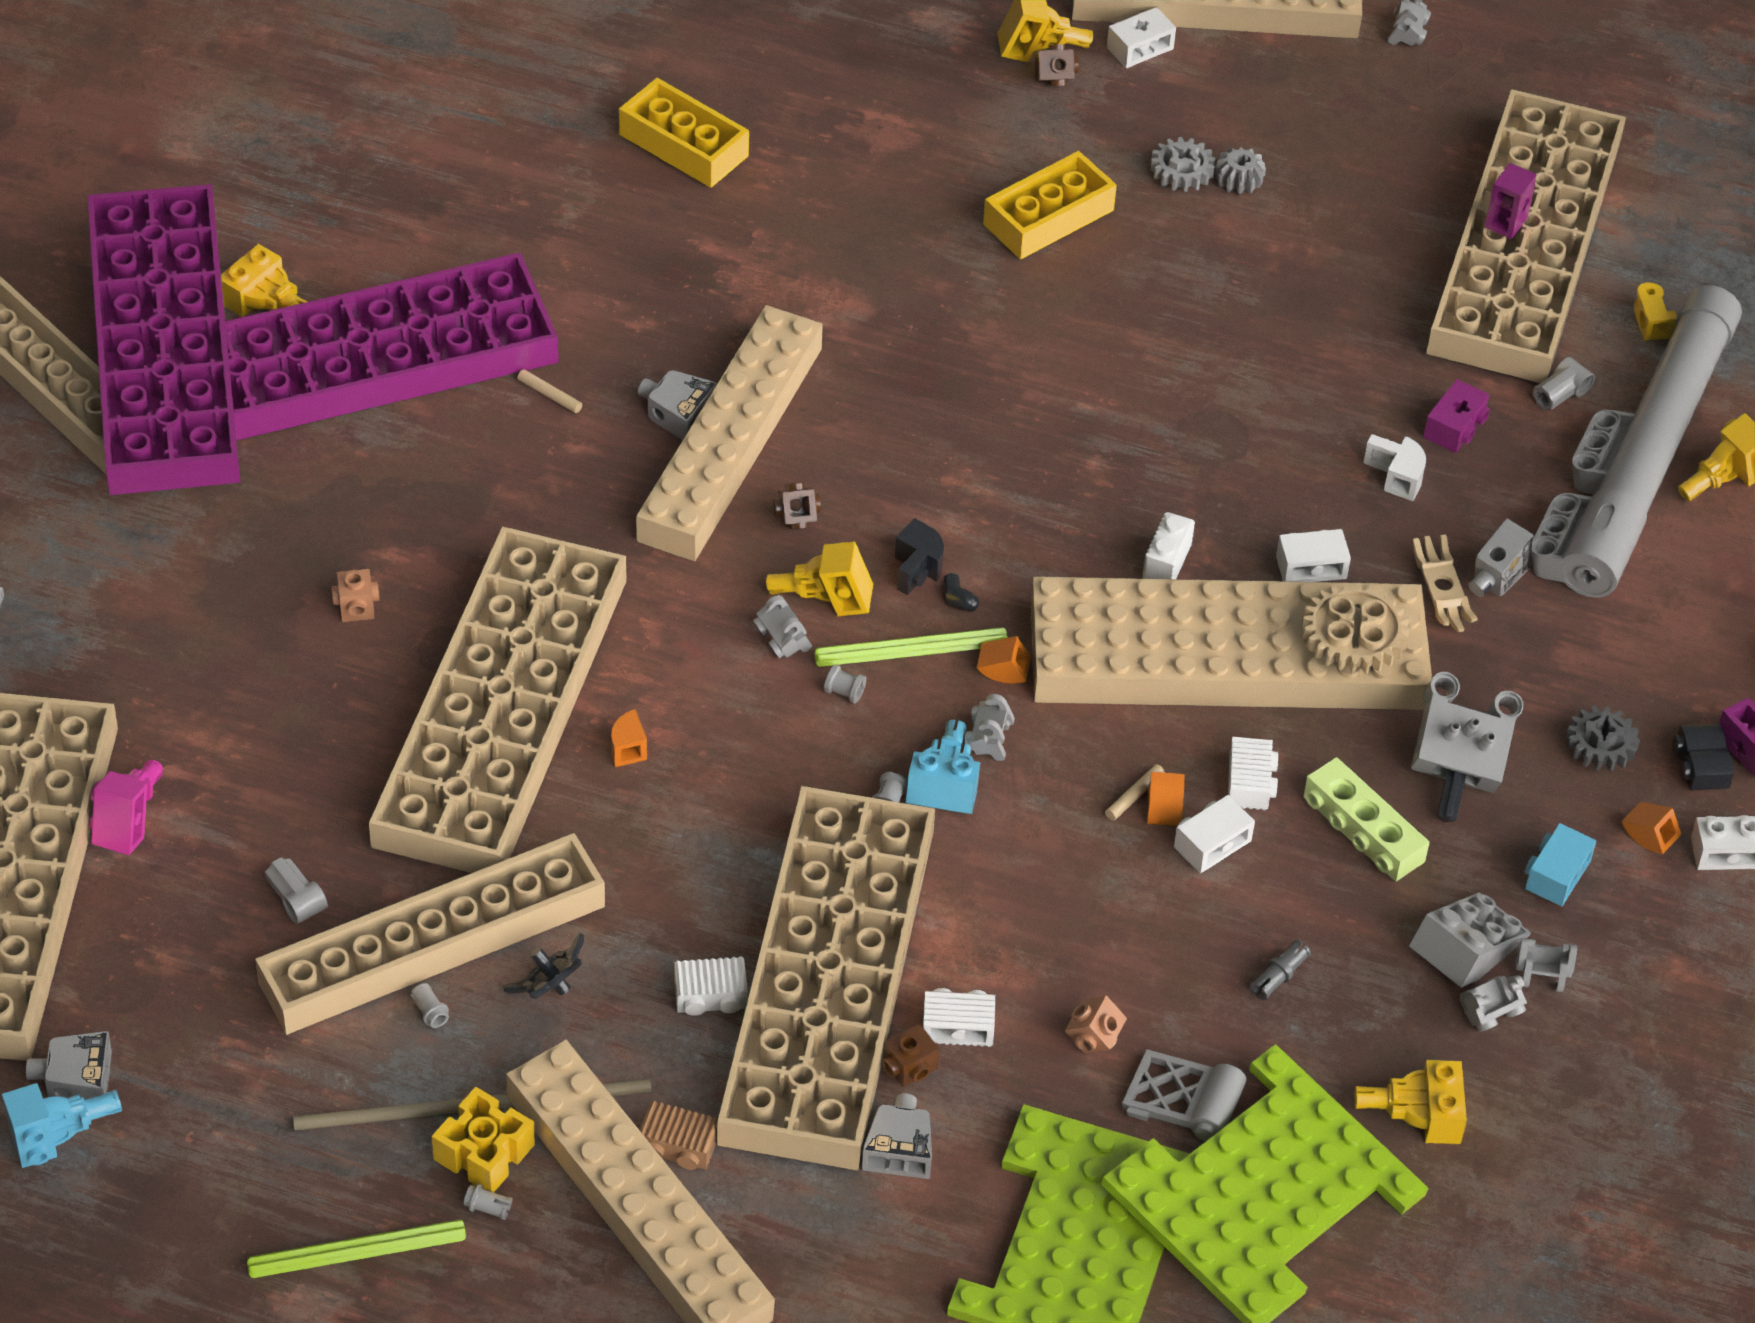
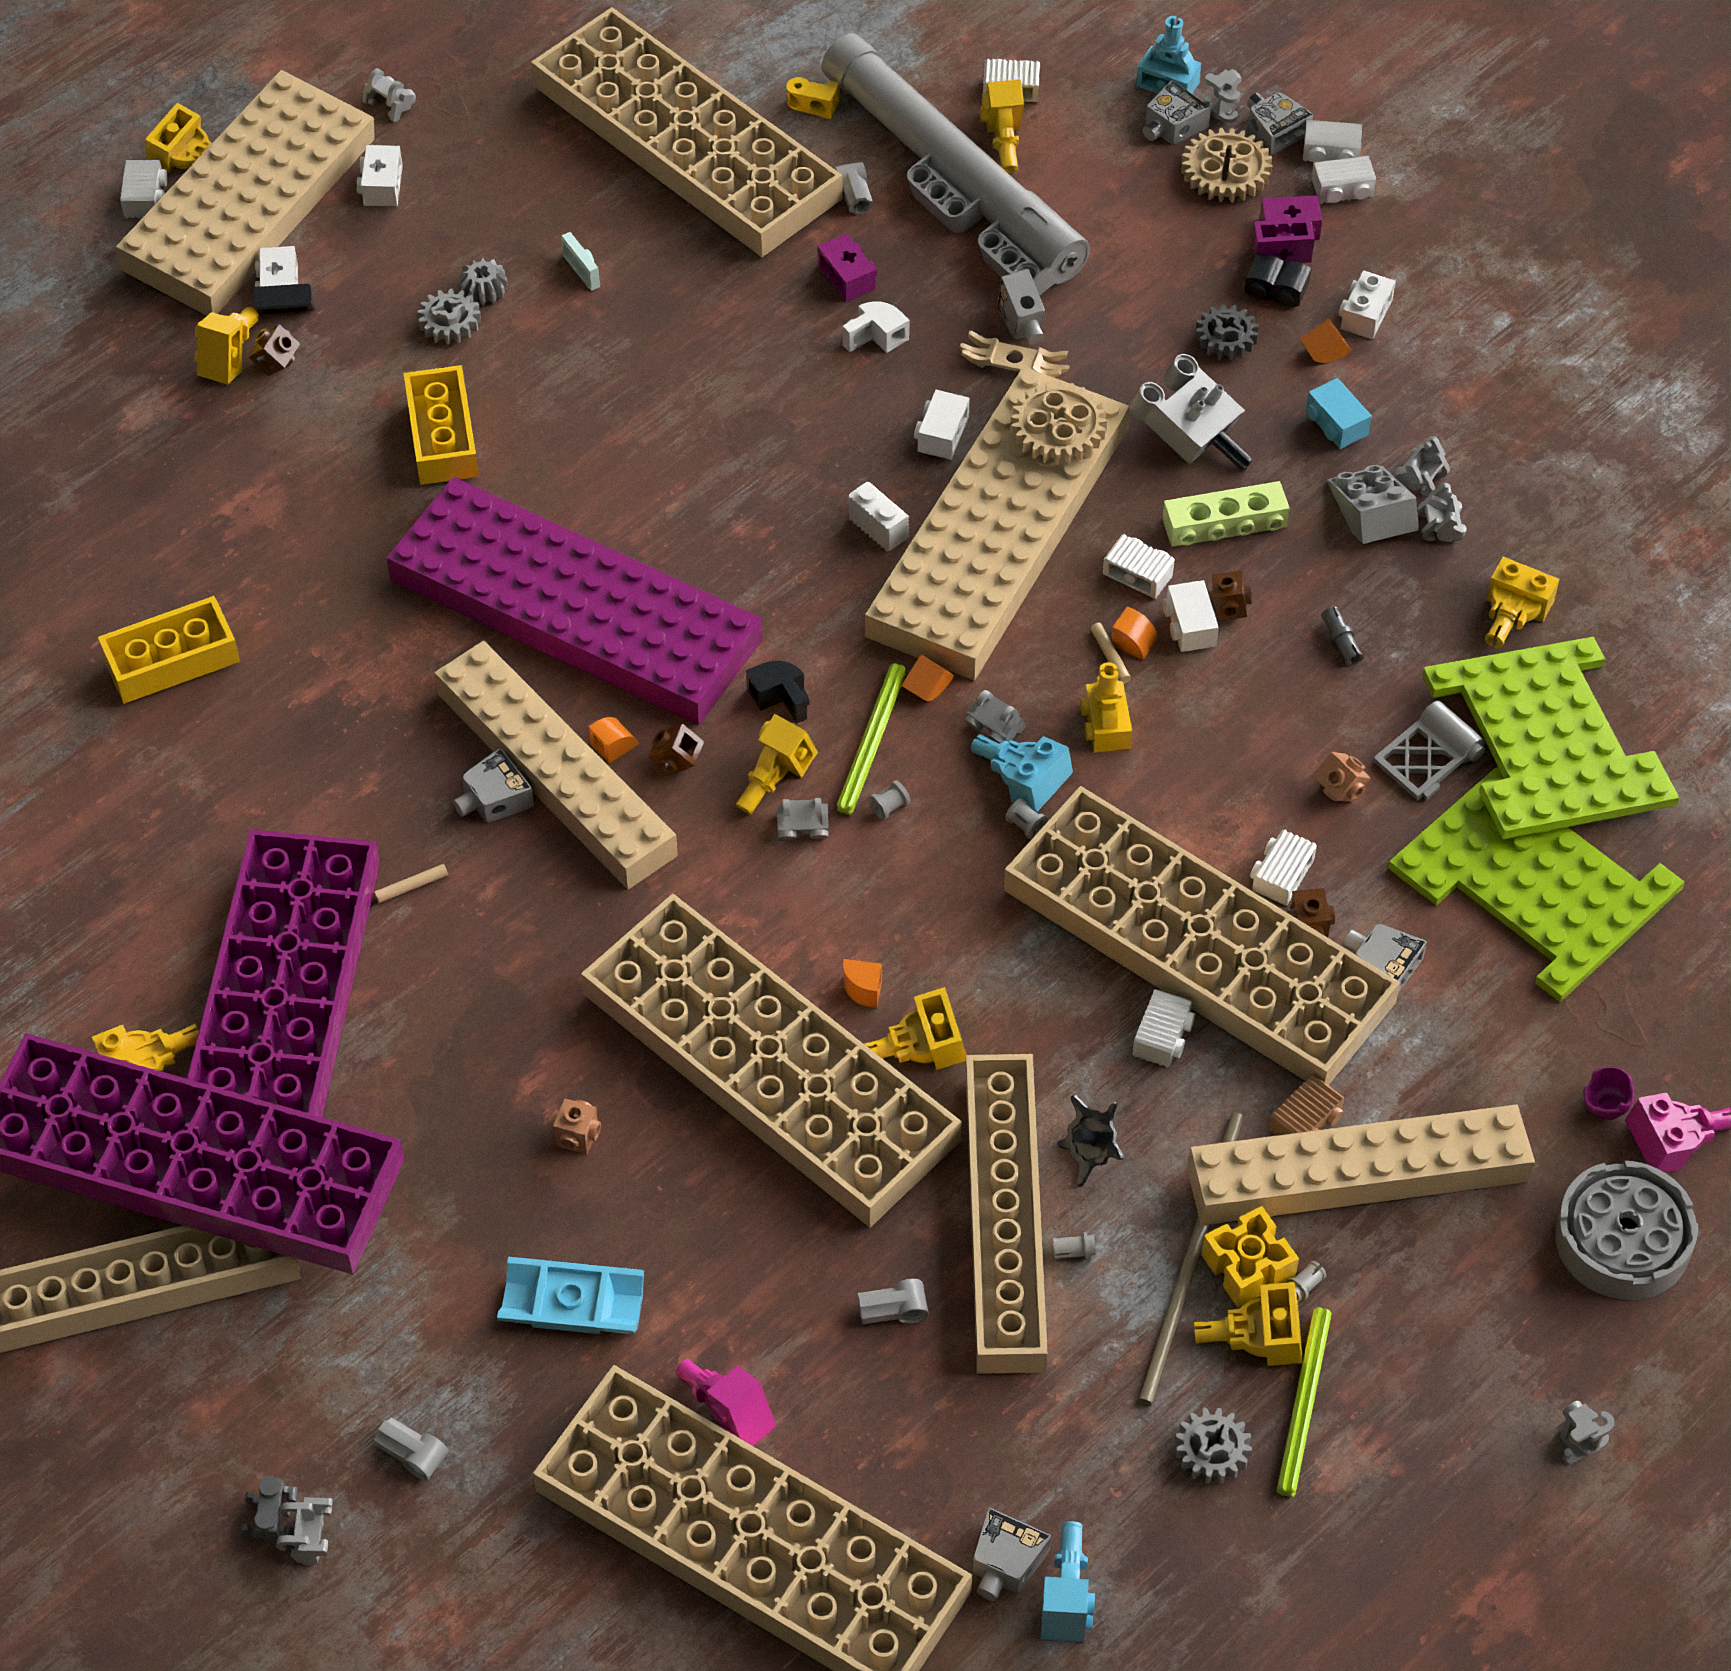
camera: 60 degrees left, 5 degrees up
black arm [944,573,979,612] -> none
magenta brick [1485,163,1537,239] -> none
none -> black slope [253,284,315,314]
none -> white brick [357,145,403,206]
none -> magenta brick [386,477,762,725]
none -> medium azure piece [497,1257,644,1334]
none -> light aqua plate [561,232,600,291]
none -> orange brick [589,717,639,764]
none -> yellow brick [864,987,966,1070]
none -> yellow brick [1080,662,1132,753]
none -> light grey gear [1175,1408,1252,1484]
none -> yellow brick [1194,1282,1303,1366]
none -> reddish brown brick [1207,571,1252,621]

